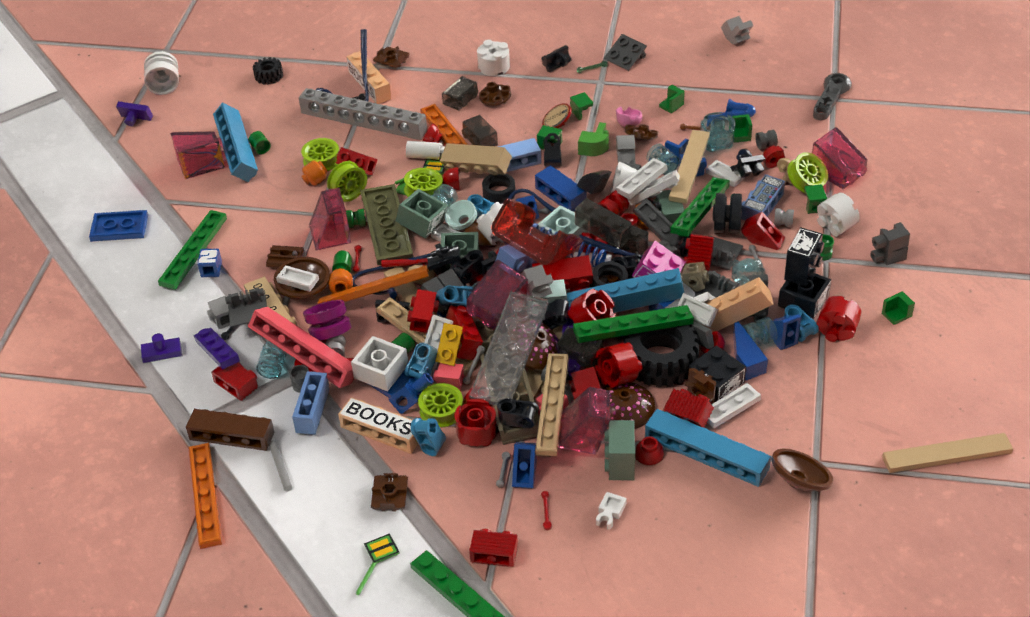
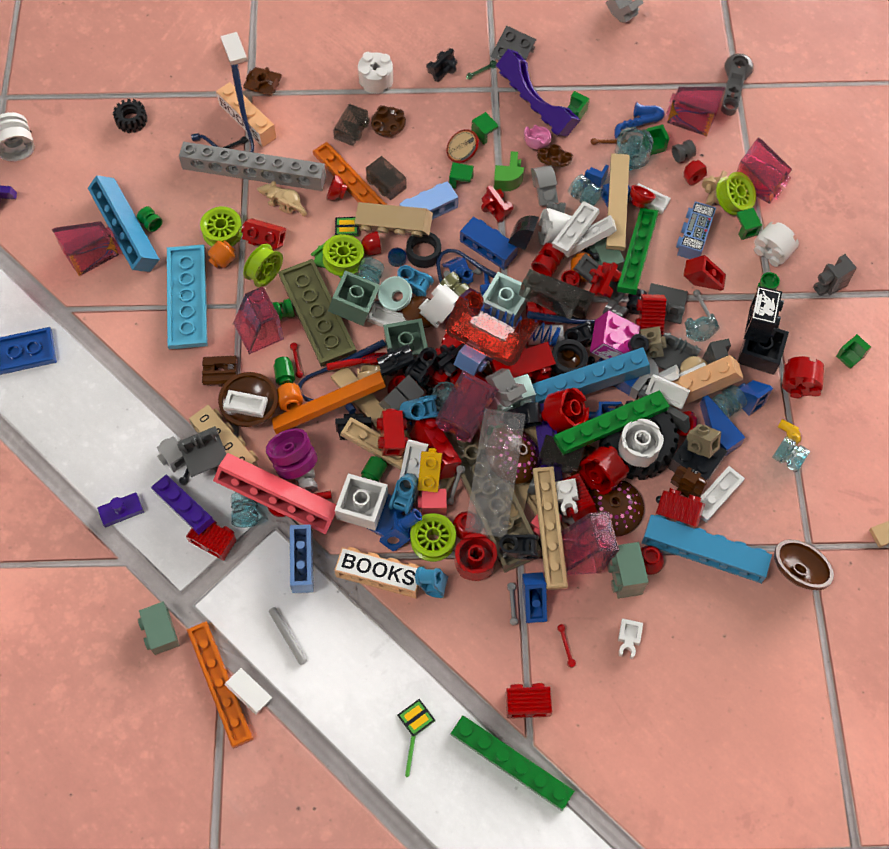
camera: 15 degrees left, 20 degrees up
green plate [158,210,227,290] -> none
reddish brown brick [186,408,275,451] -> none
blue brick [197,248,222,277] -> none
dark grey wheel [289,365,309,393] -> none
reddish brown piece [371,473,408,511] -> none
white brick [406,141,445,160] -> none
black piece [544,133,562,166] -> none
black wheel [713,193,742,234] -> none
black hips [730,149,765,178] -> none
light grey wheel [774,208,794,228] -> none
dark azure piece [783,305,819,342] -> none
none -> sand green brick [138,601,180,655]
none -> medium azure plate [167,245,208,349]
none -> white tile [221,32,247,65]
none -> white tile [225,668,272,715]
none -> tan animal [257,181,307,217]
none -> tile [388,248,406,267]
none -> red hips [481,185,513,222]
none -> dark purple arch [496,49,580,137]
none -> white plate [555,478,579,515]
none -> red hips [589,262,621,298]
none -> white brick [618,419,664,467]
none -> black tile [628,334,649,351]
none -> red piece [630,185,656,208]
none -> clear pink slope [666,87,725,136]
none -> dark tan brick [687,424,721,458]
none -> clear light blue wheel [772,436,811,473]
none -> yellow arm [778,419,801,445]

